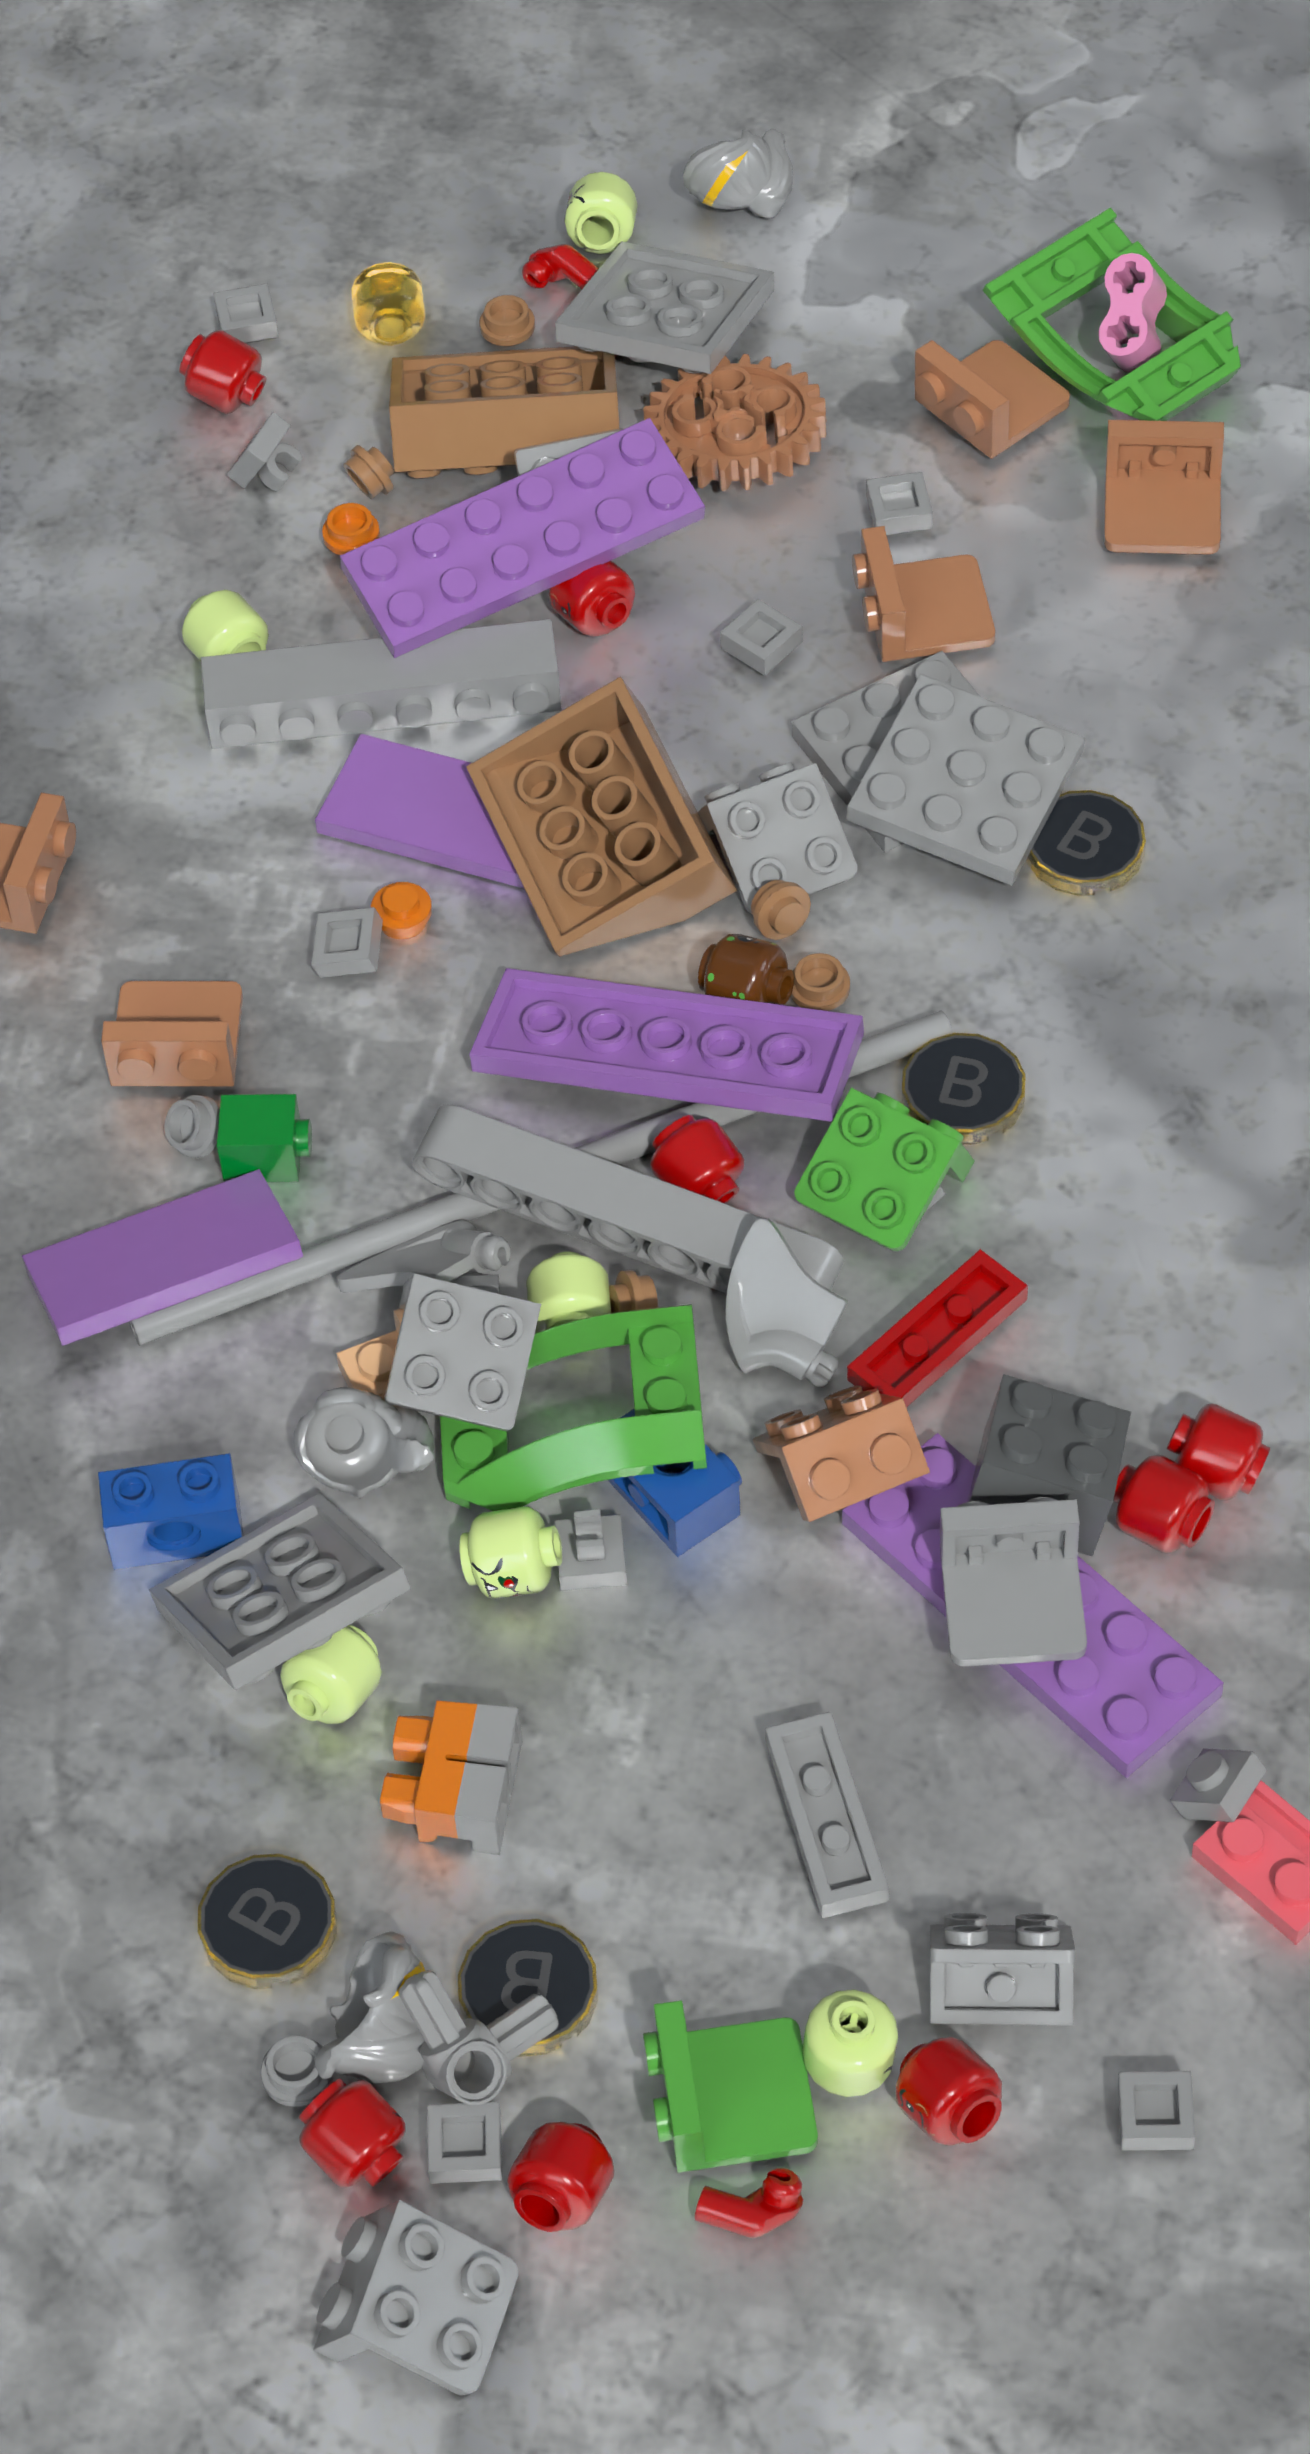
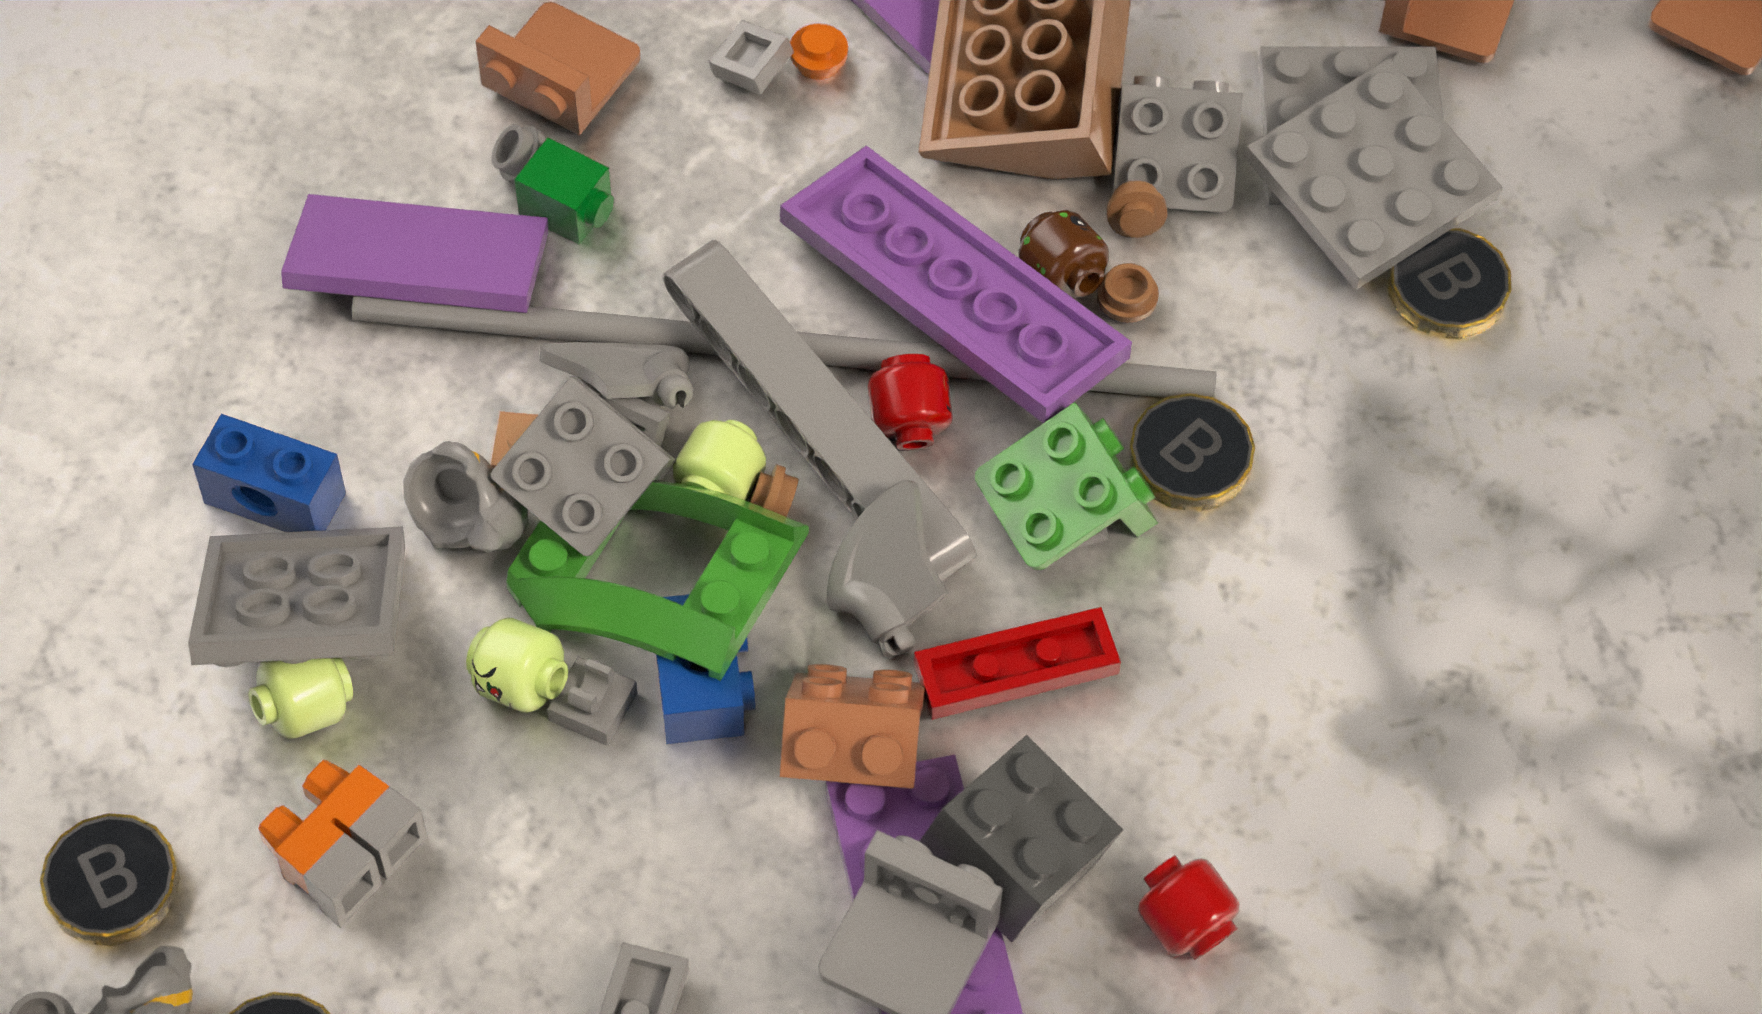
camera: 25 degrees right, 5 degrees up
red head [1113,1454,1215,1554] -> none

